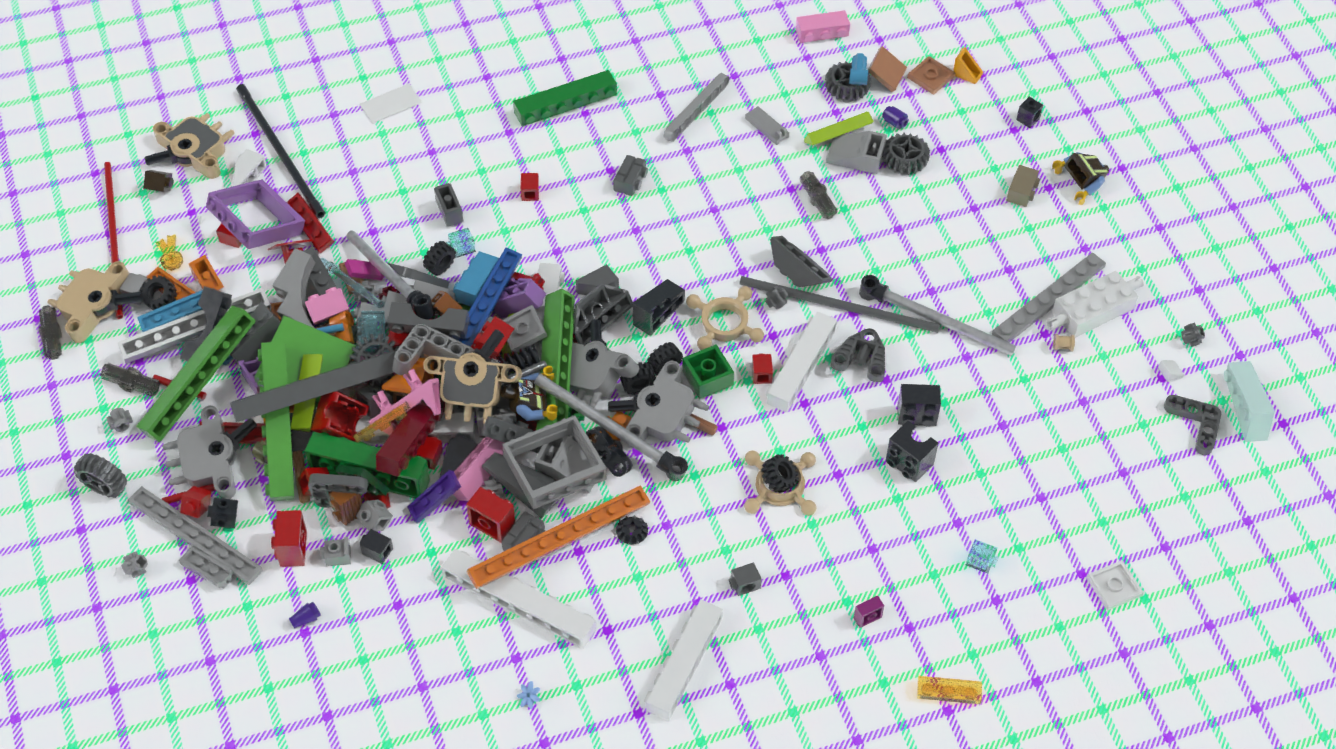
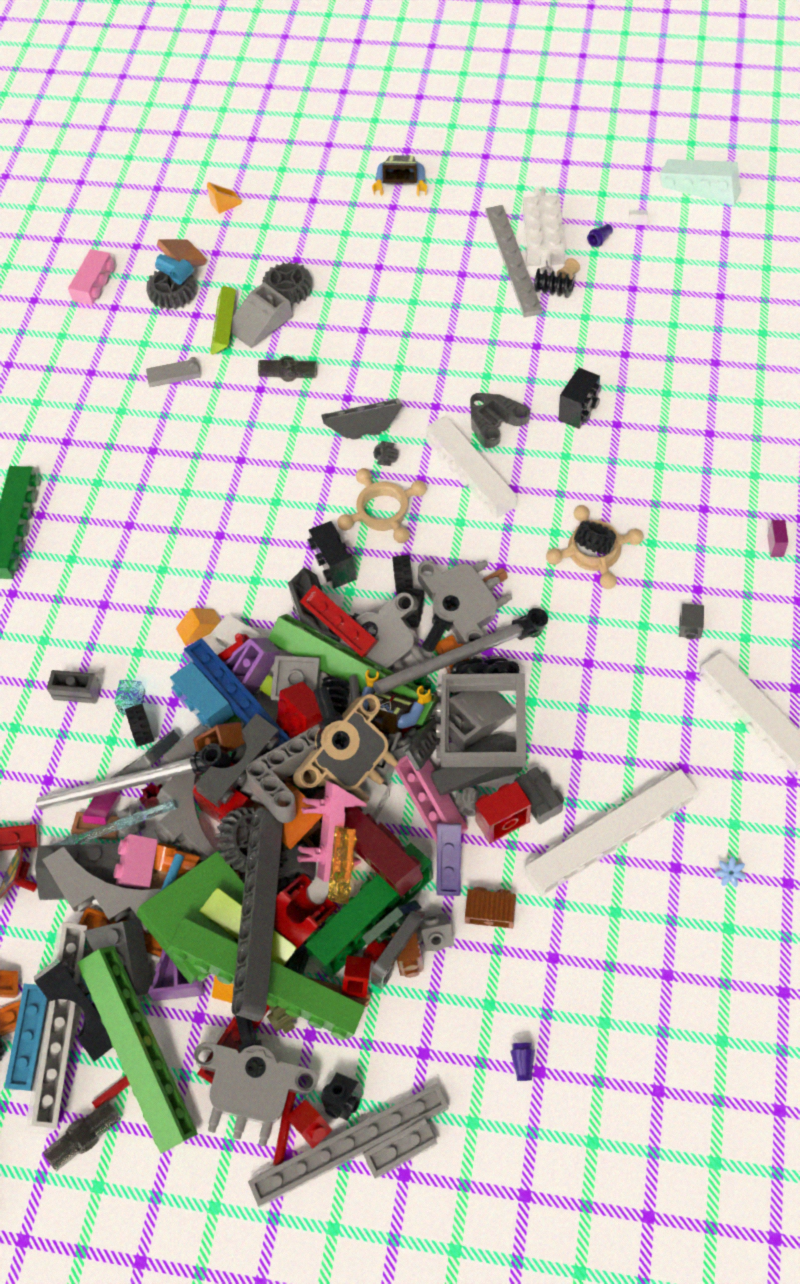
camera: 55 degrees left, 5 degrees up
dark grey gear [73,453,128,498] -> none
light grey gear [106,408,133,432] -> none
light grey gear [121,551,148,578] -> none
red brick [271,510,307,567] -> none
light grey brick [320,537,351,567] -> none
clear light blue brick [357,311,386,352] -> none
black brick [360,529,394,564] -> none
black slope [439,432,478,478] -> none
orange plate [466,485,651,589] -> none
red brick [520,173,539,201] -> none
dark grey slope [576,264,619,295] -> none
dark grey brick [613,155,648,196] -> none
black gear [616,514,648,545] -> none
light grey beam [663,72,730,142] -> none
green brick [682,344,734,399] -> none
dark grey piece [739,276,941,333] -> none
red brick [752,353,773,384] -> none
flat silver piece [859,275,1016,356] -> none
dark purple brick [882,106,909,129] -> none
black piece [885,421,939,482] -> none
nougat tile [907,56,956,95] -> none
clear light blue brick [966,539,999,574] -> none
dark tan brick [1006,165,1041,208] -> none
black brick [1016,96,1043,128] -> none
dark grey beam [1164,395,1222,456] -> none
dark grey gear [1181,322,1205,347] -> none
none -> light orange slope [176,608,221,646]
none -> red plate [300,585,378,658]
none -> dark orange brick [465,887,516,929]
none -> black piece [534,268,576,298]
none -> dark purple cone [587,224,613,247]

